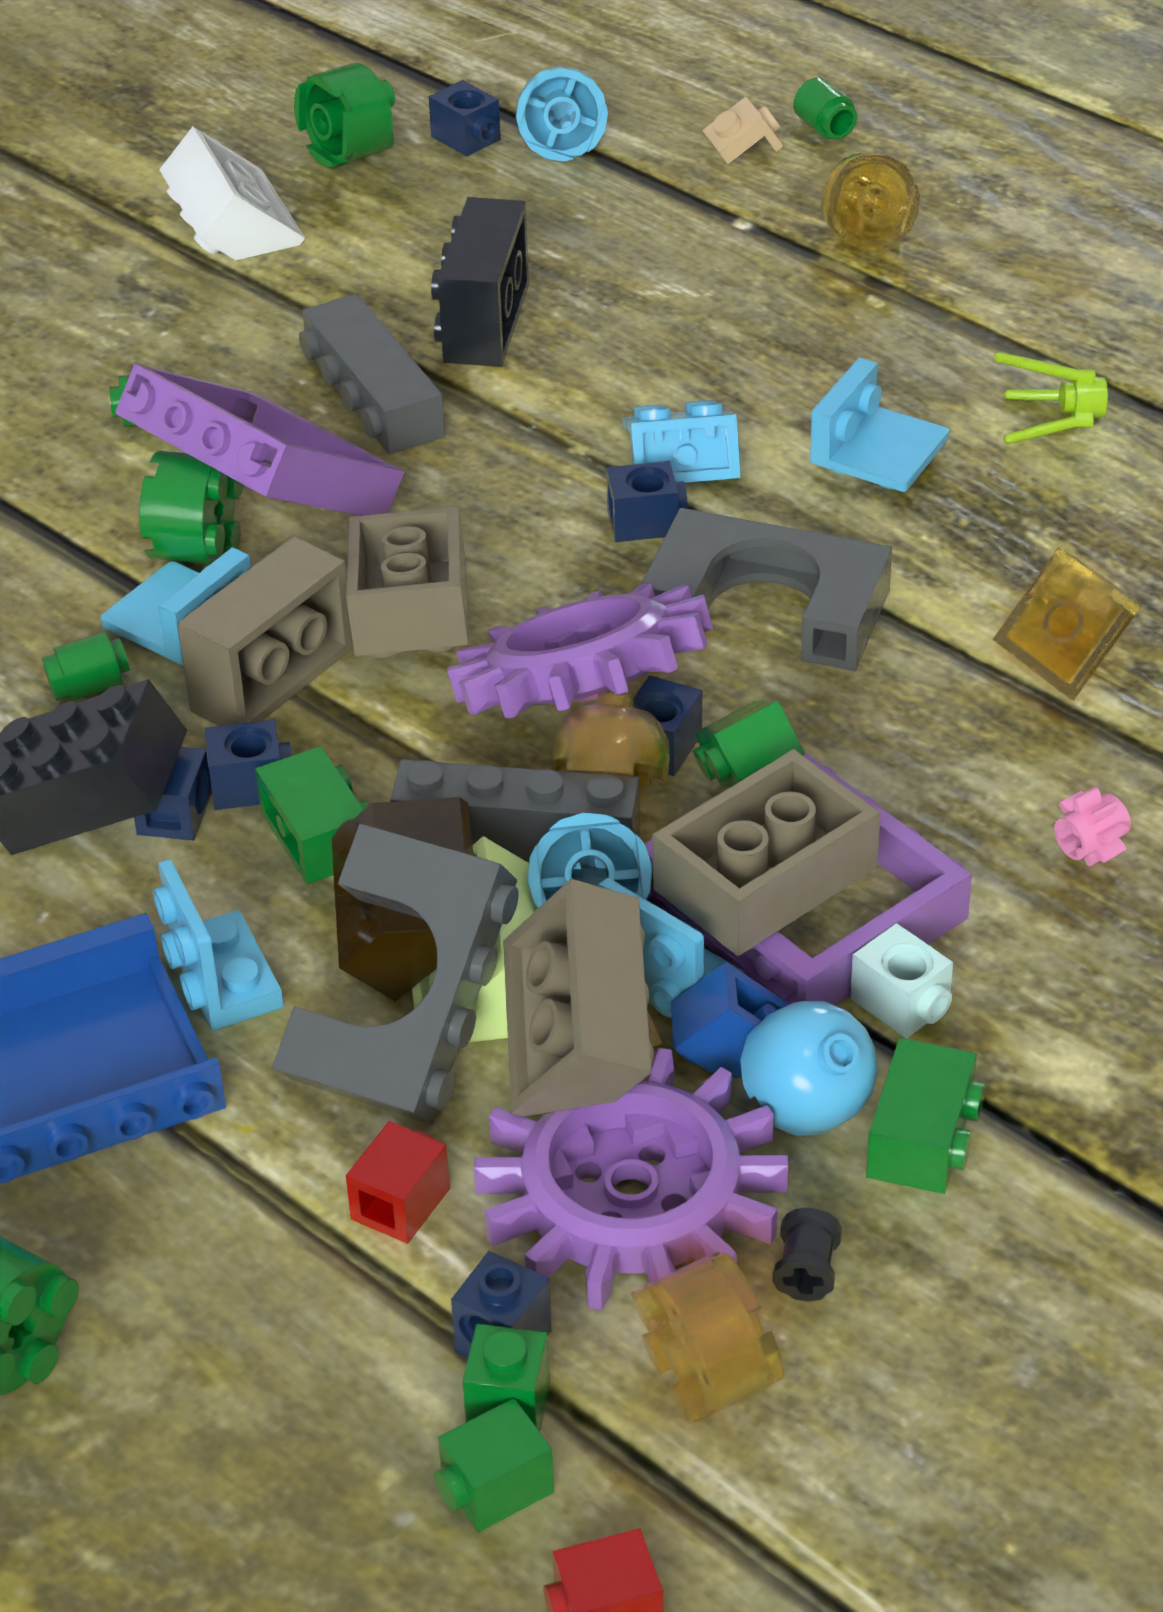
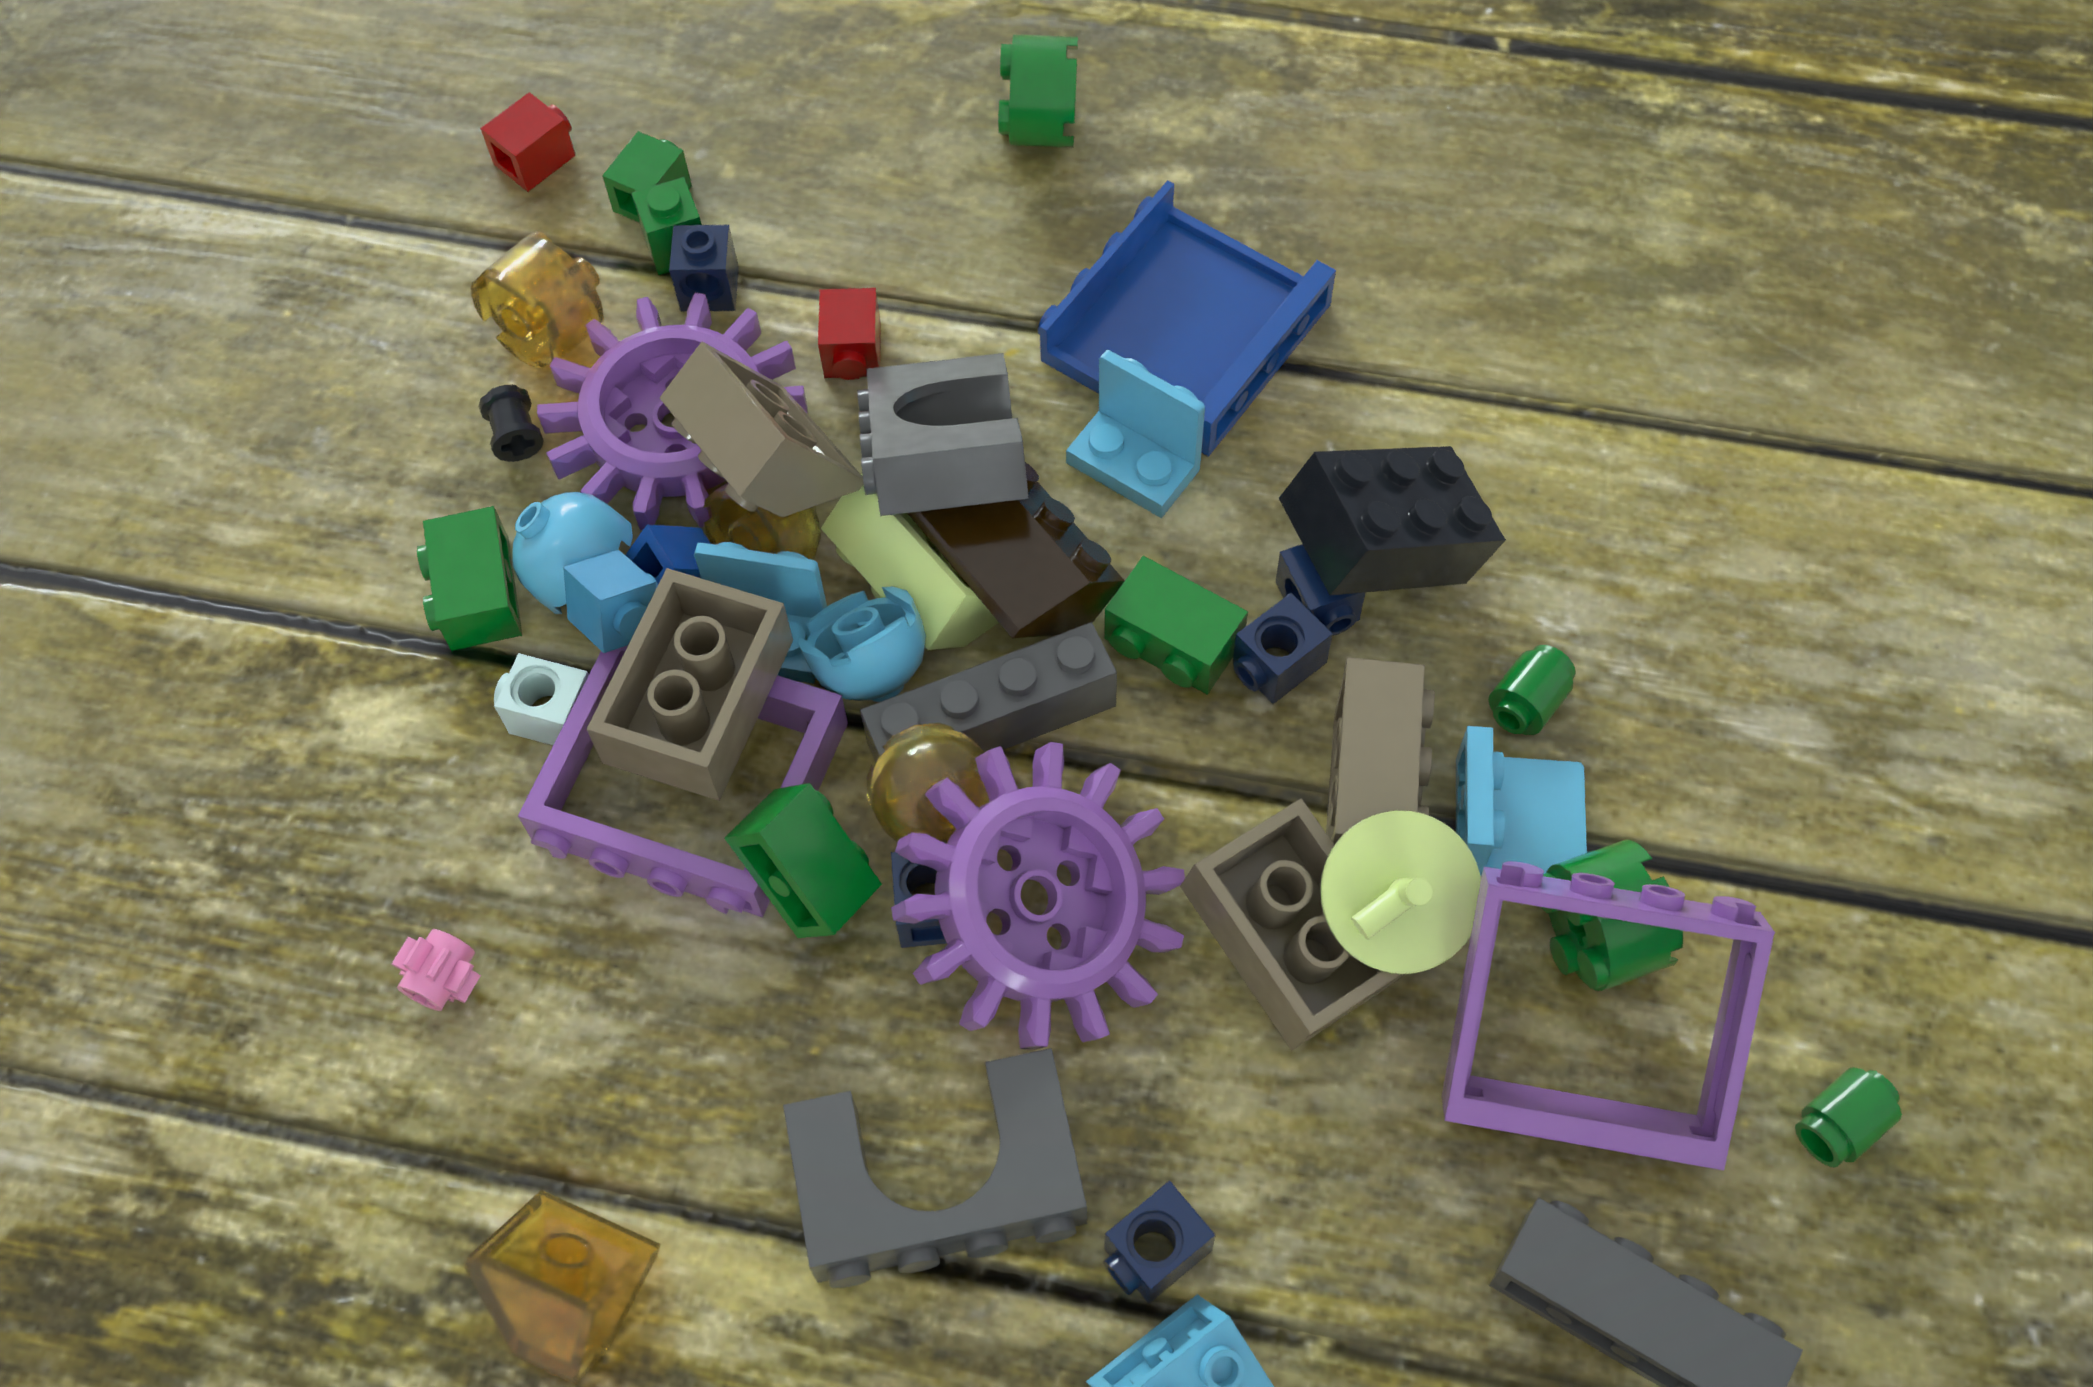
camera: 150 degrees right, 20 degrees up
none -> dark azure brick [563,550,658,653]
none -> yellowish green shield [1320,810,1481,974]

